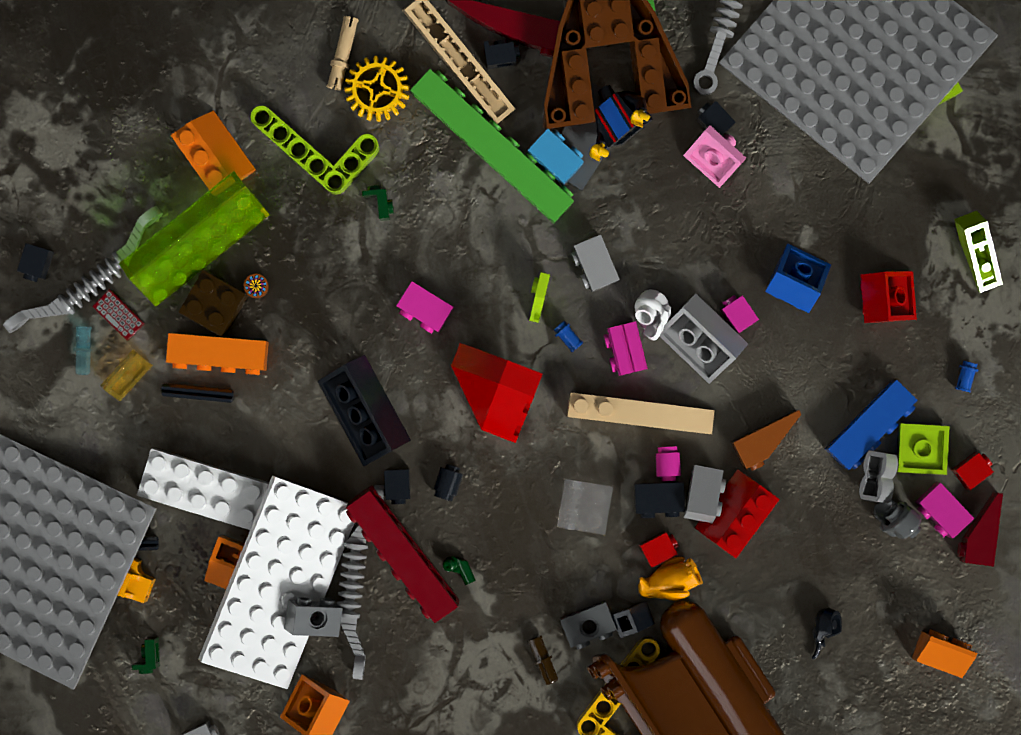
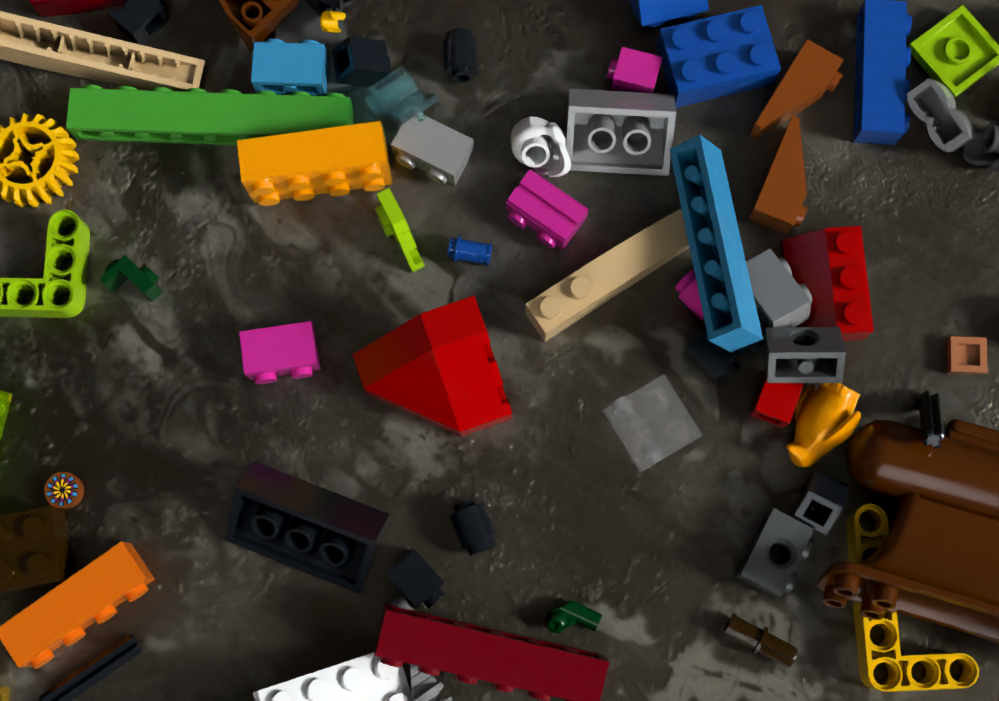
camera: 40 degrees left, 10 degrees down
none -> light orange brick [237,121,392,206]
none -> black brick [332,36,390,87]
none -> clear light blue door [365,66,439,124]
none -> black brick [443,28,479,83]
none -> blue brick [656,5,781,108]
none -> dark azure brick [669,134,763,352]
none -> dark orange slope [749,39,844,139]
none -> dark grey brick [763,327,846,383]
none -> black axle [919,390,945,449]
none -> nougat tile [946,336,987,376]

